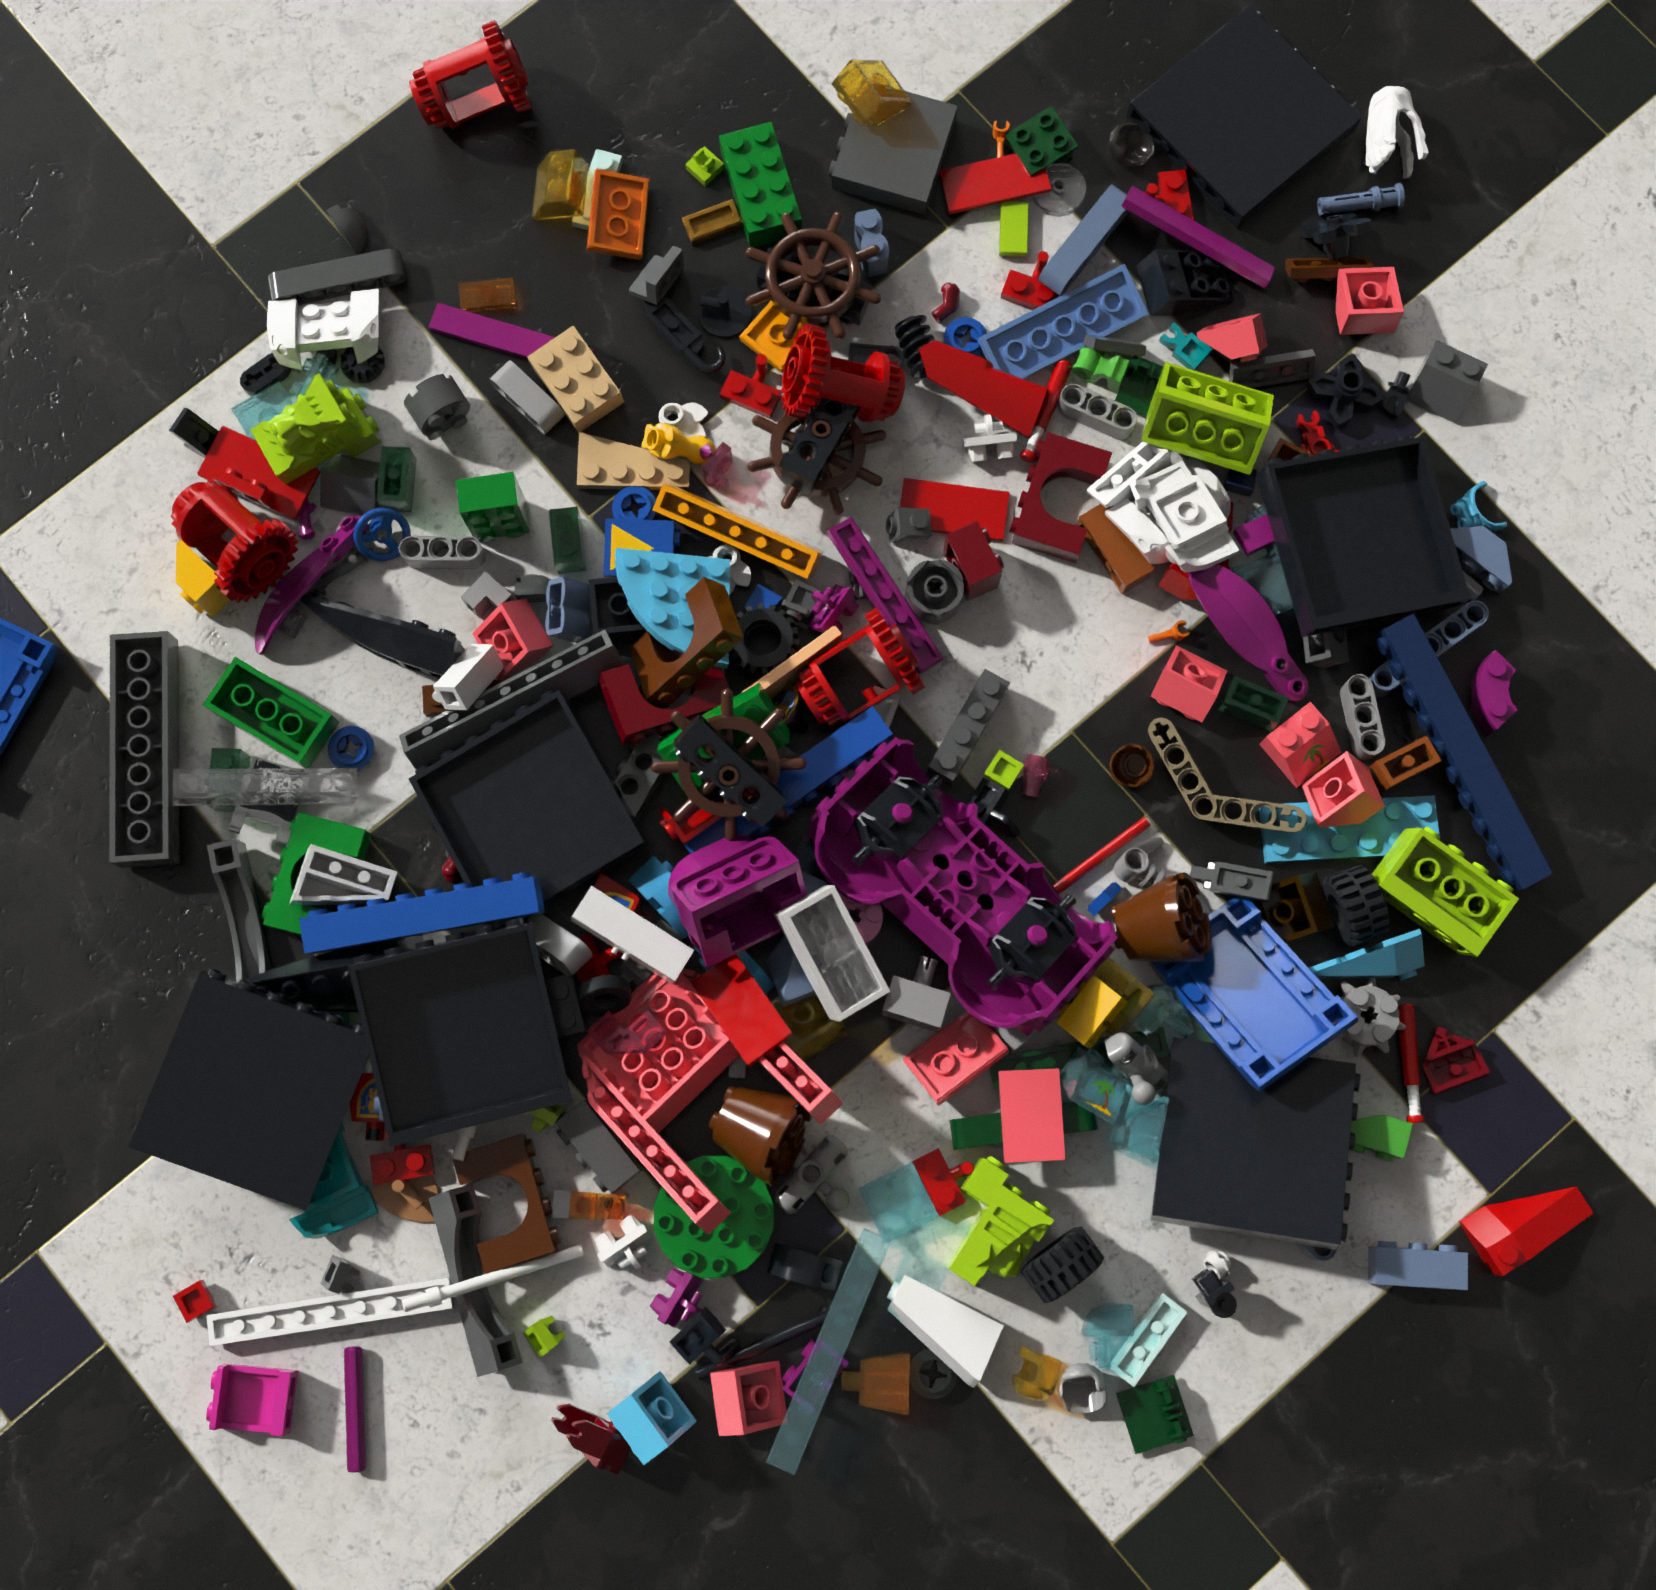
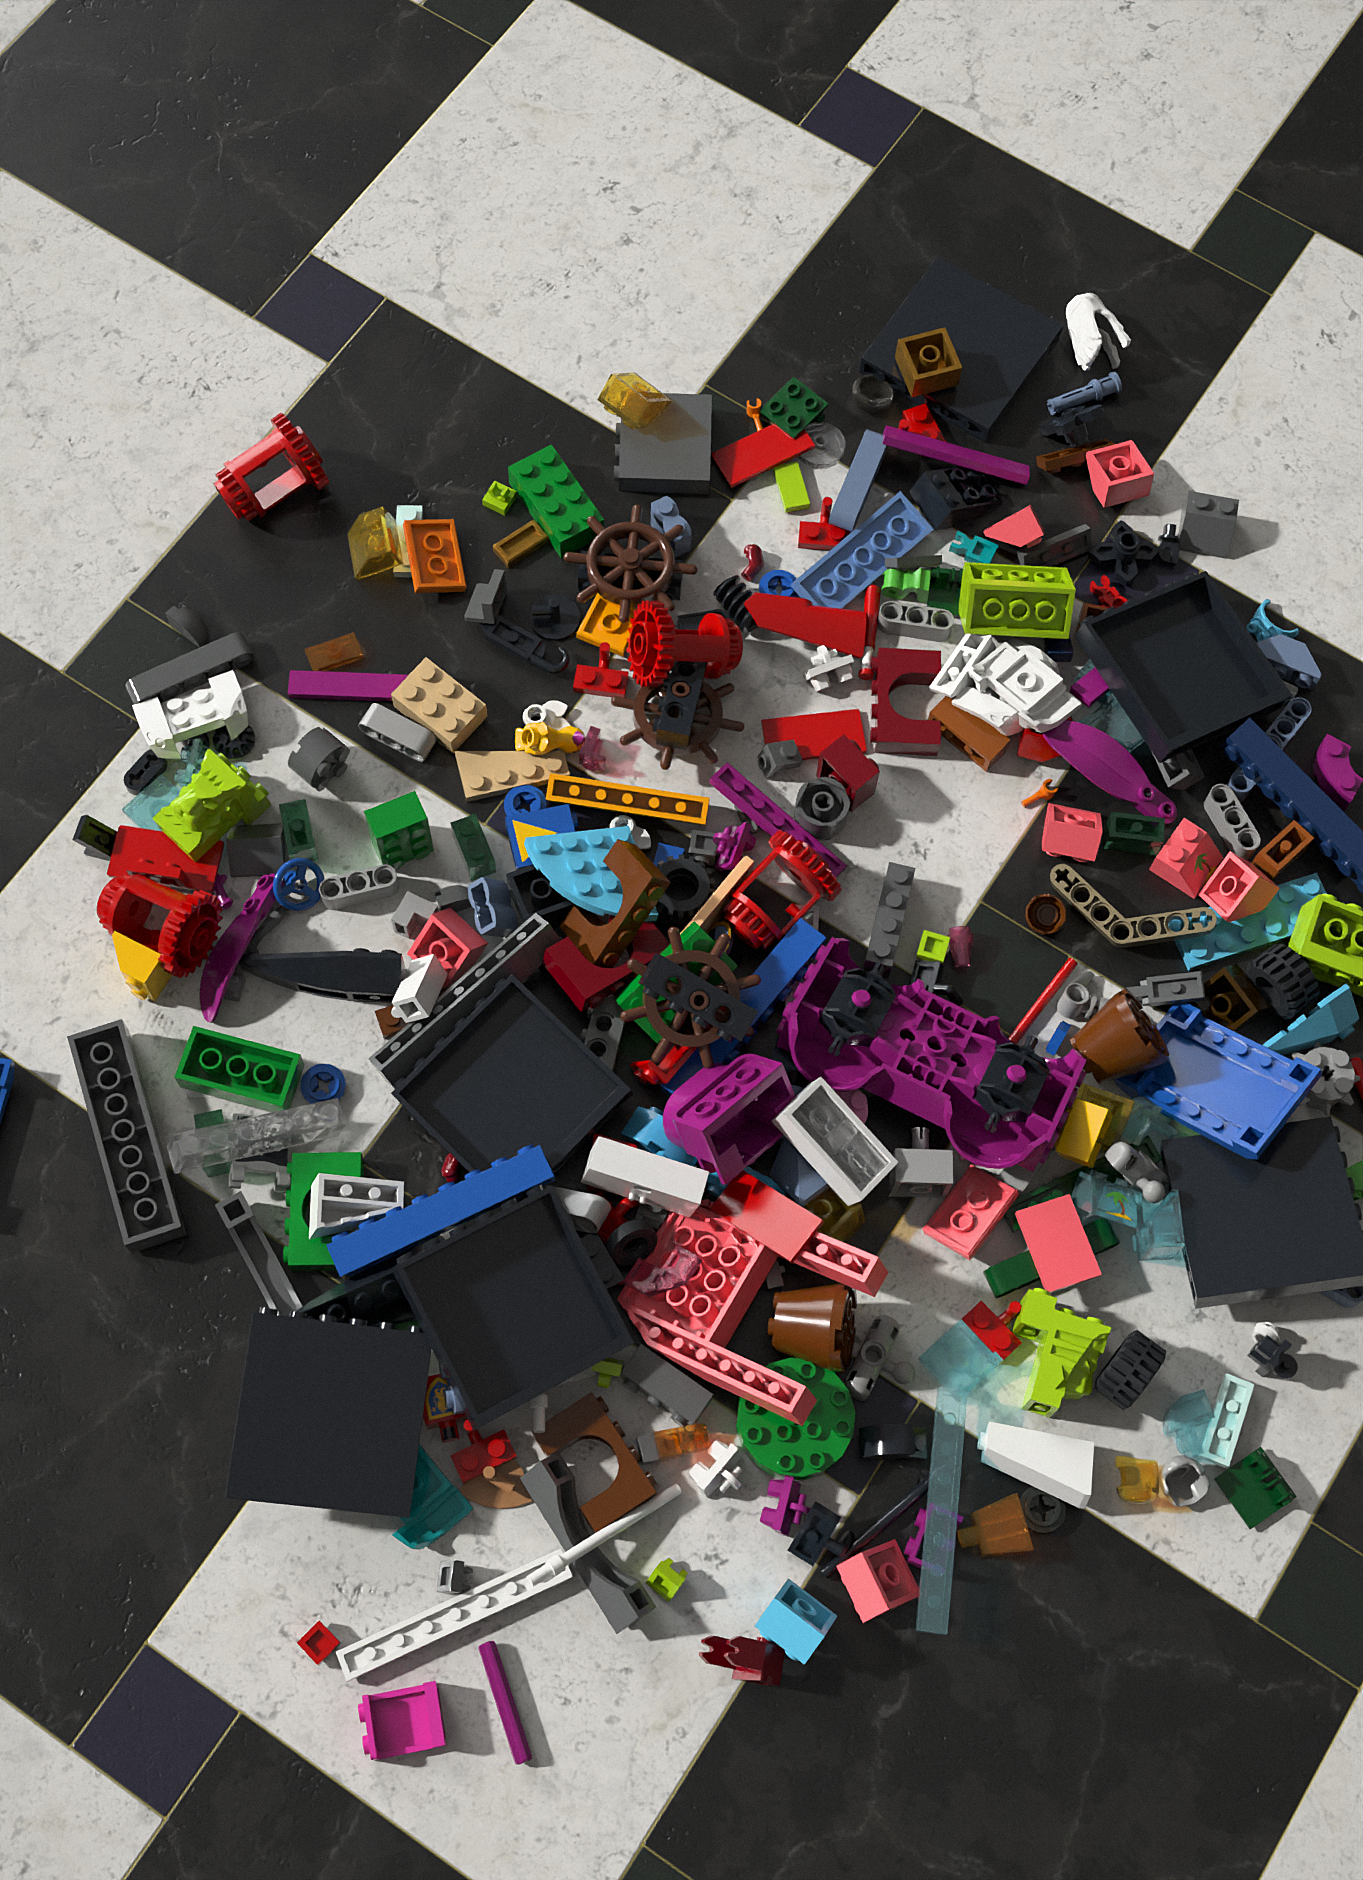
camera: 20 degrees left, 10 degrees down
none -> pearl gold brick [895,327,962,397]

